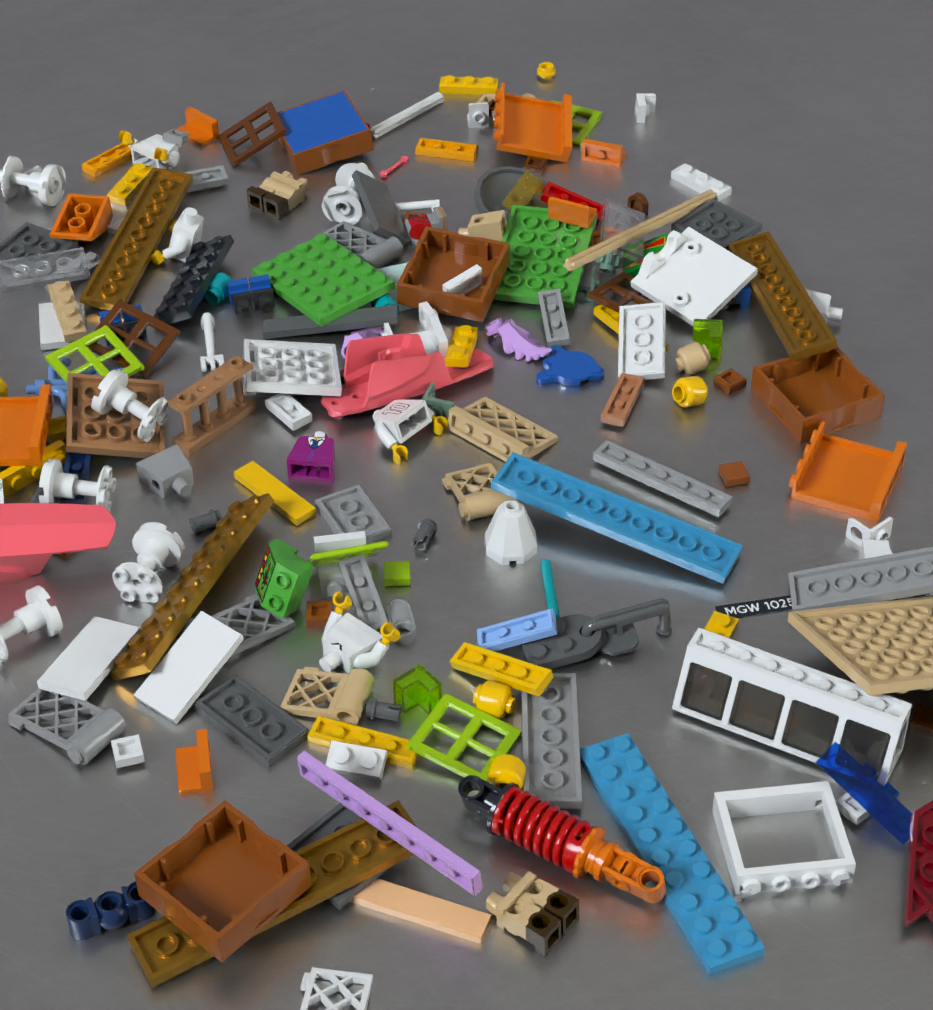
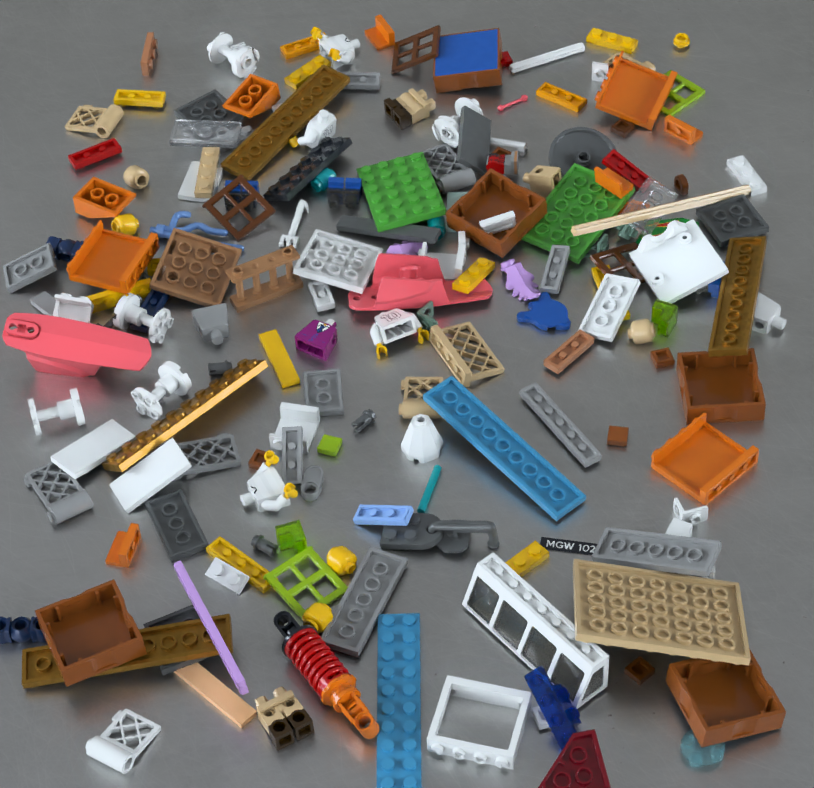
camera: 25 degrees right, 5 degrees up
lime window [45,325,145,383] -> none
white piece [91,369,169,442] -> none
white plate [111,734,145,768] -> none
light grey tile [163,128,190,145] -> none
bright green piece [254,538,314,619] -> none
tan piece [280,667,375,725] -> none
lime window [307,541,389,567] -> none
yellow plate [450,642,554,697] -> none
clear yellow bracket [502,170,545,211] -> none
white bracket [635,93,656,123] -> none
yellow head [672,376,708,408] -> none

